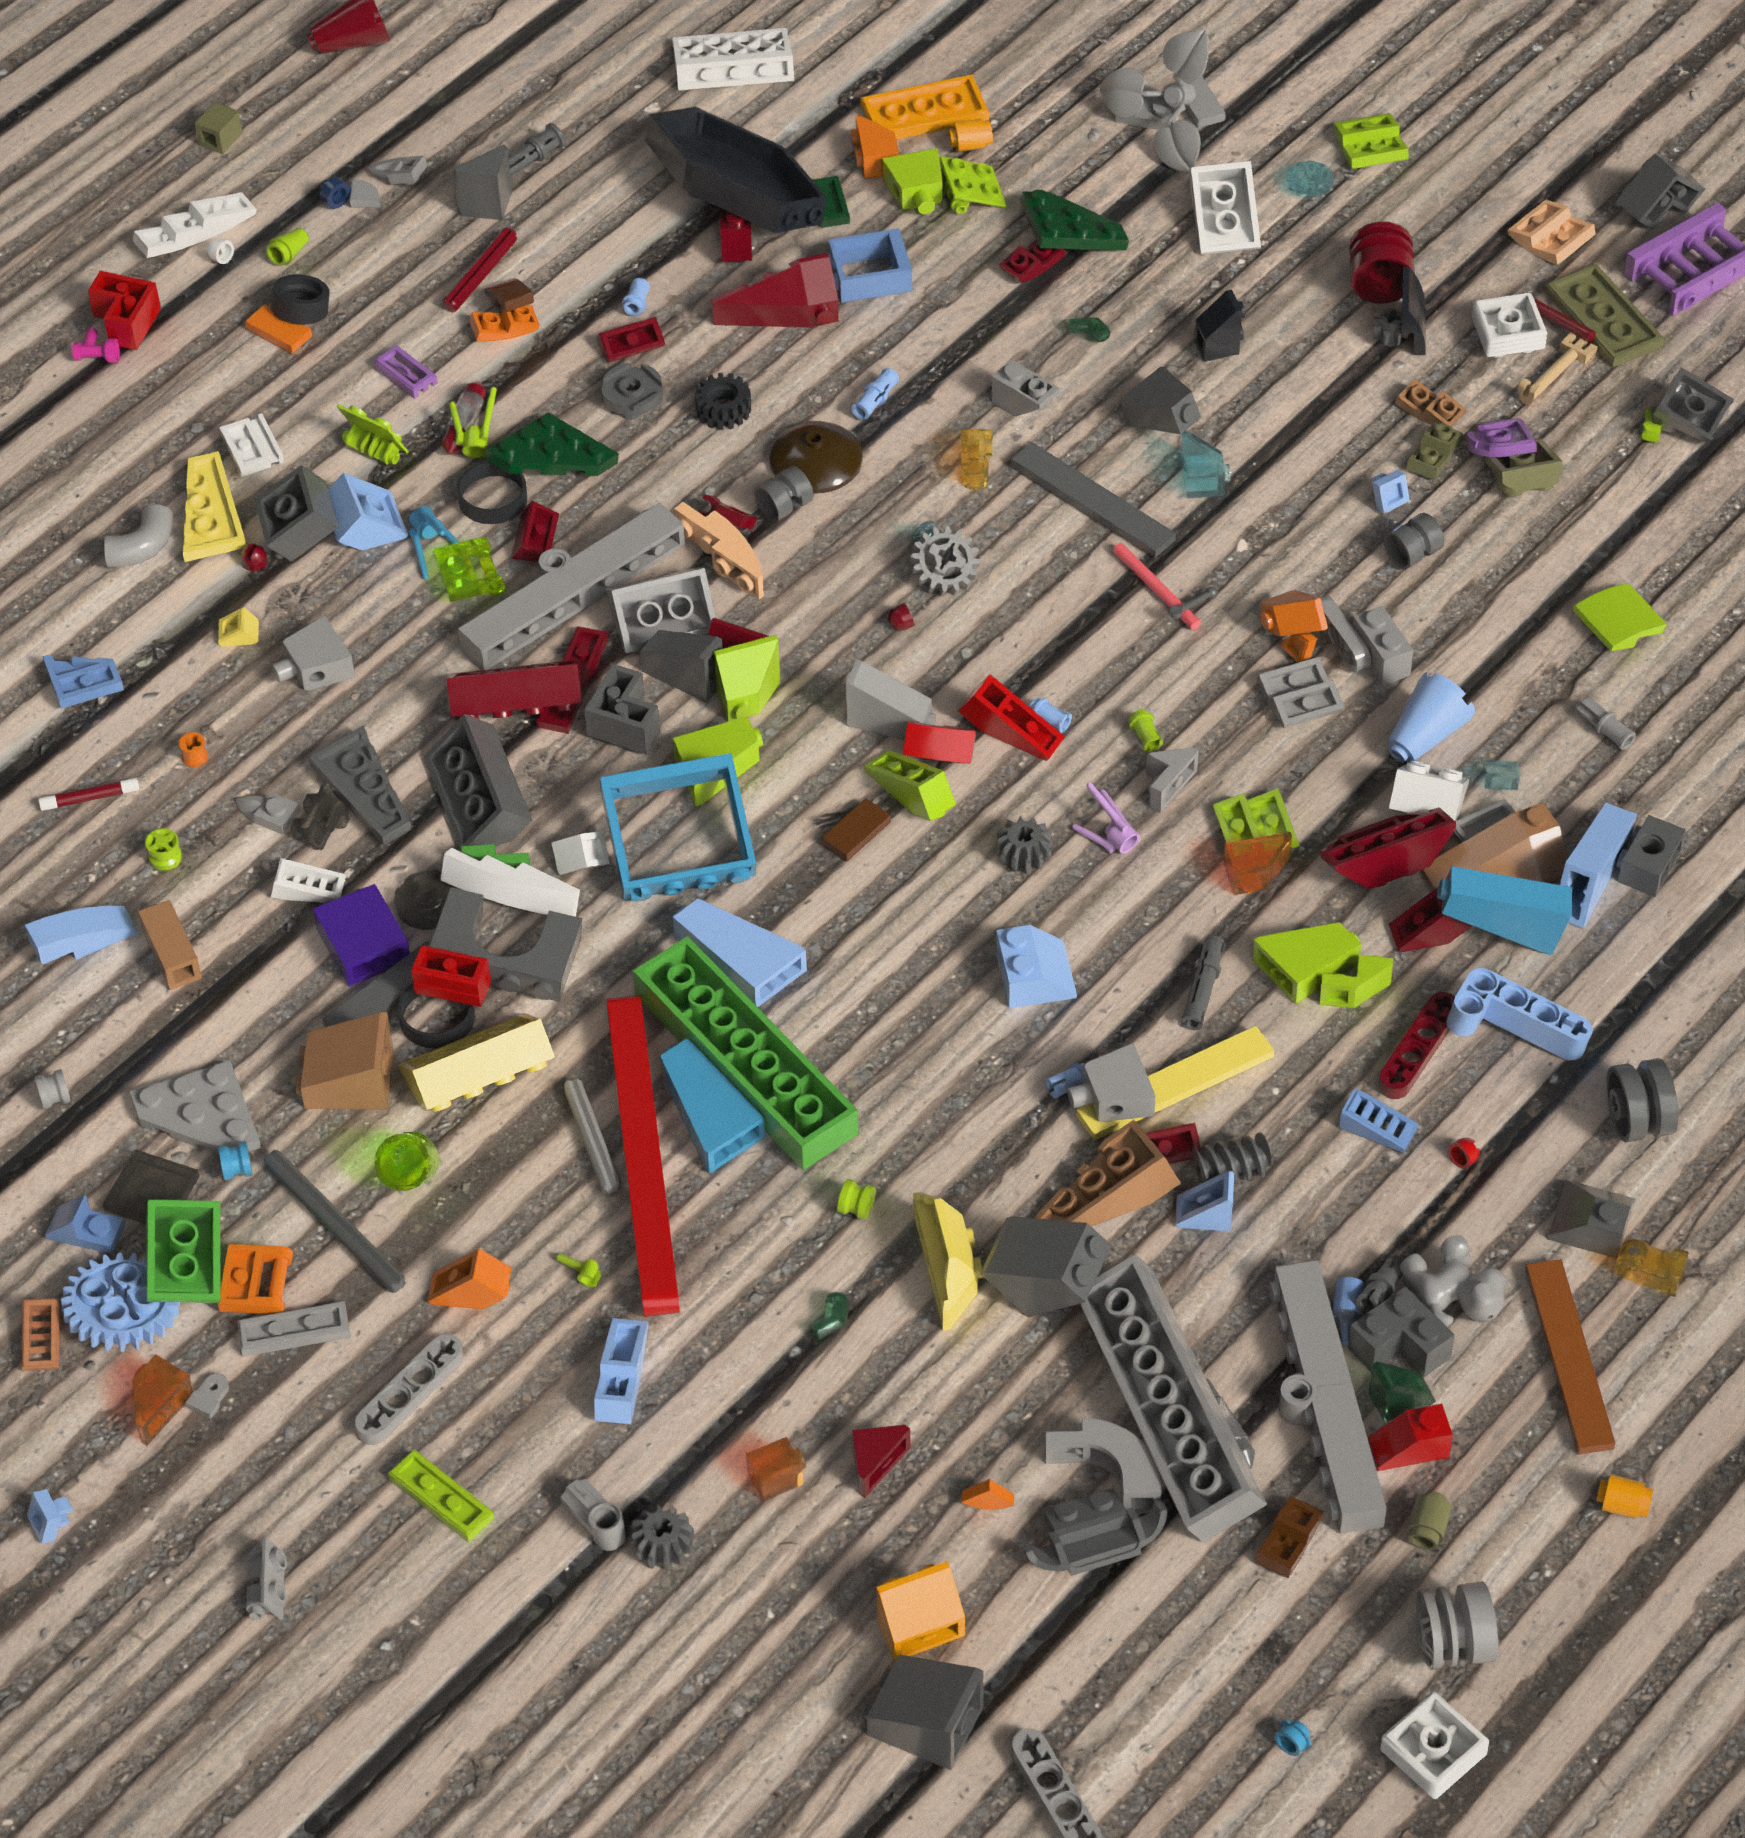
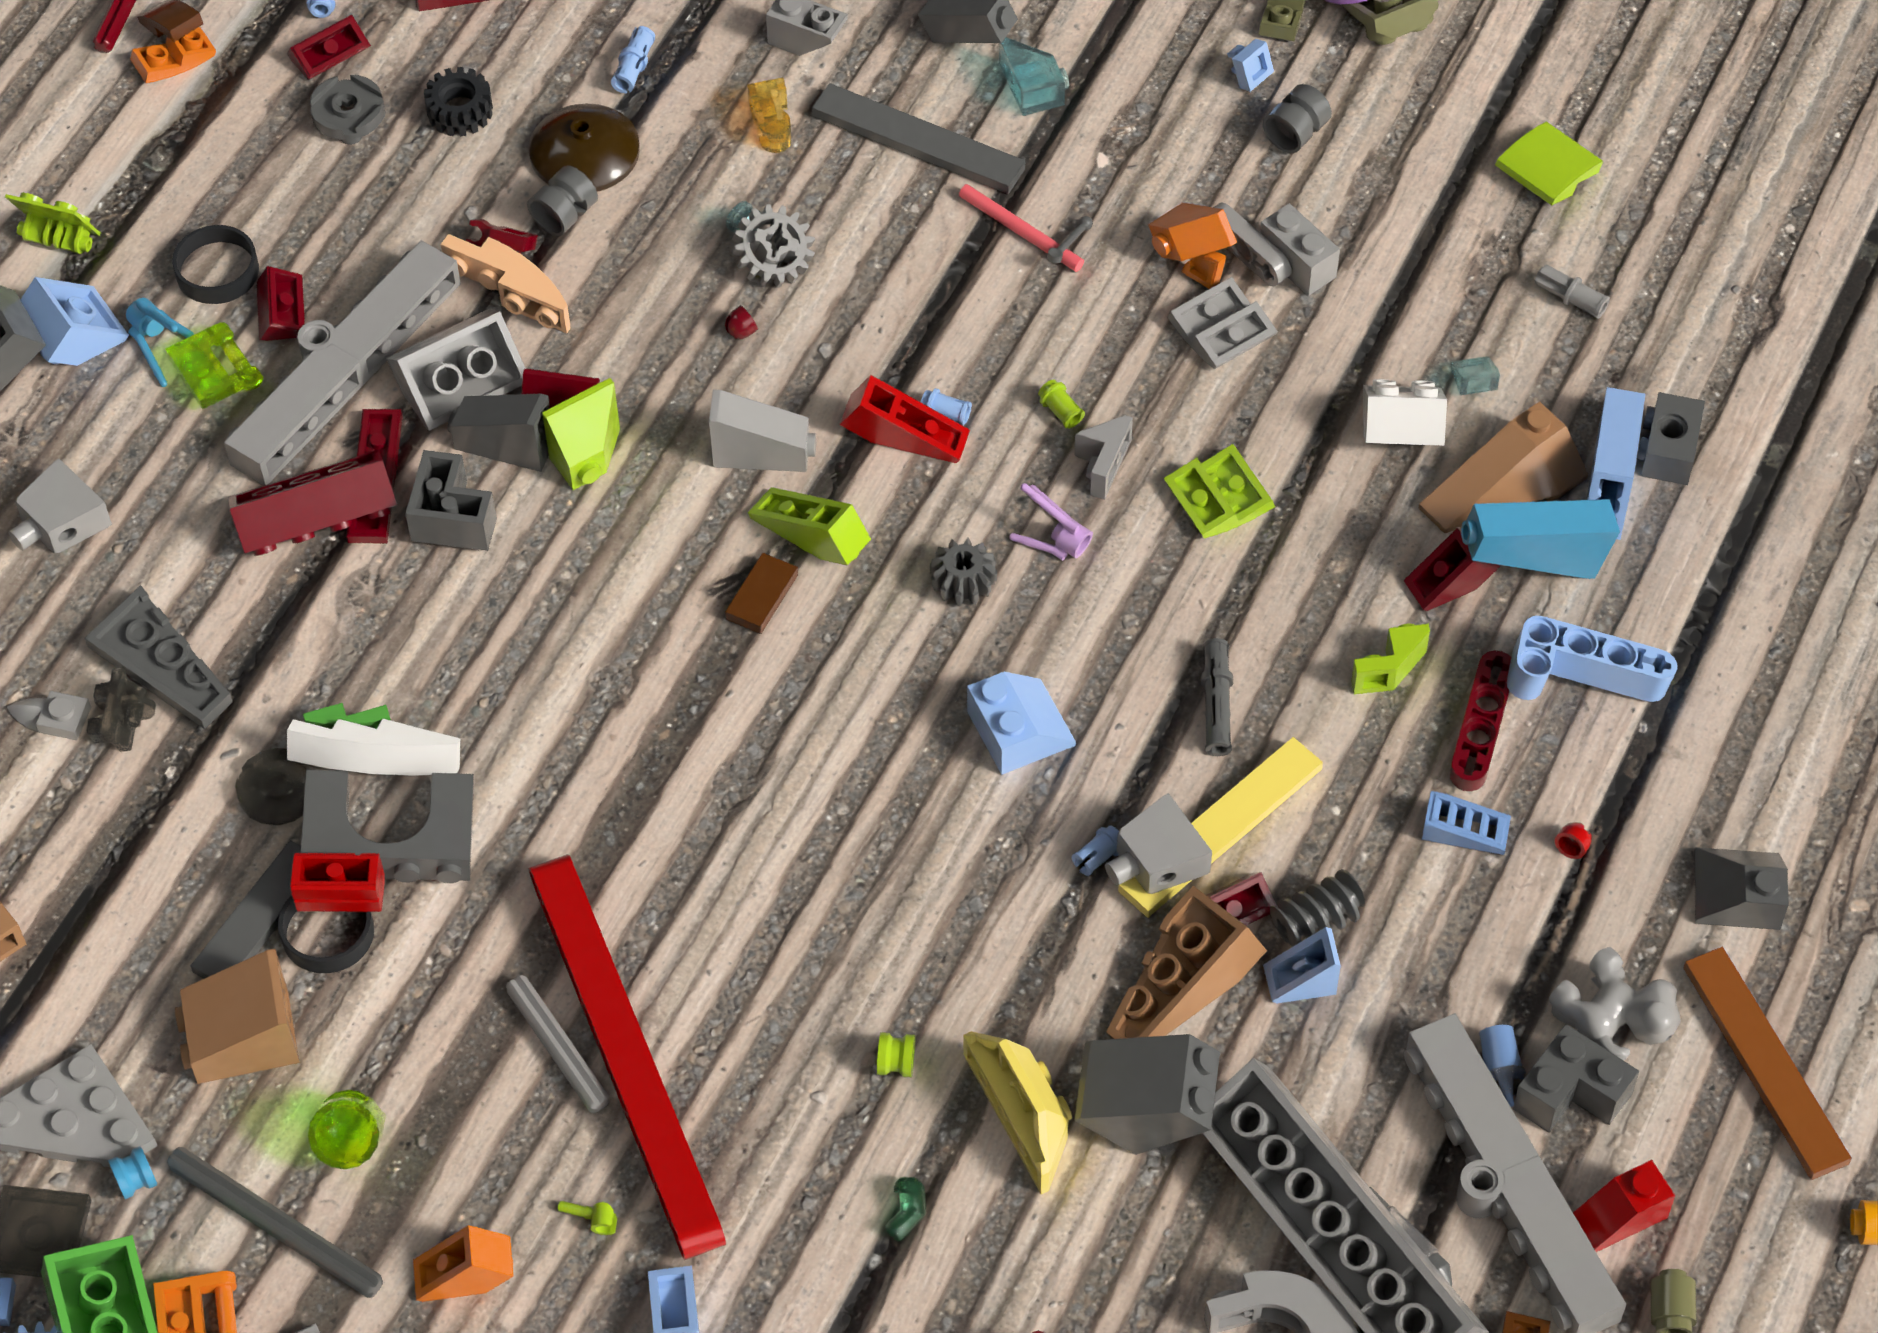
camera: 15 degrees left, 5 degrees up
white slope [271,858,346,903] -> none
dark purple brick [313,884,410,986] -> none
medium lavender tile [373,345,438,399] -> none
light yellow slope [398,1013,555,1112] -> none
dark grey slope [424,714,532,850] -> none
piece [441,381,486,454] -> none
lime plant [449,387,497,458] -> none
dark green plate [486,412,619,476] -> none
white panel [552,831,610,875] -> none
dark azure window [600,753,756,902] -> none
bright green brick [633,936,859,1171] -> none
dark azure slope [660,1038,765,1174] -> none
lime slope [673,716,763,807] -> none
light blue slope [673,898,807,1007] -> none
slope [902,721,976,764] -> none
clear orange slope [1224,832,1292,895] -> none
lime slope [1252,922,1362,1004] -> none
dark red wedge [1320,807,1456,889] -> none
dark grey pin [1356,1259,1403,1314] -> none
clear green slope [1368,1361,1436,1422] -> none
light blue cone [1388,672,1475,763] -> none
light grey tile [1454,798,1516,842] -> none
dark grey wheel [1606,1058,1678,1143] -> none
clear yellow leg [1613,1239,1689,1297] -> none

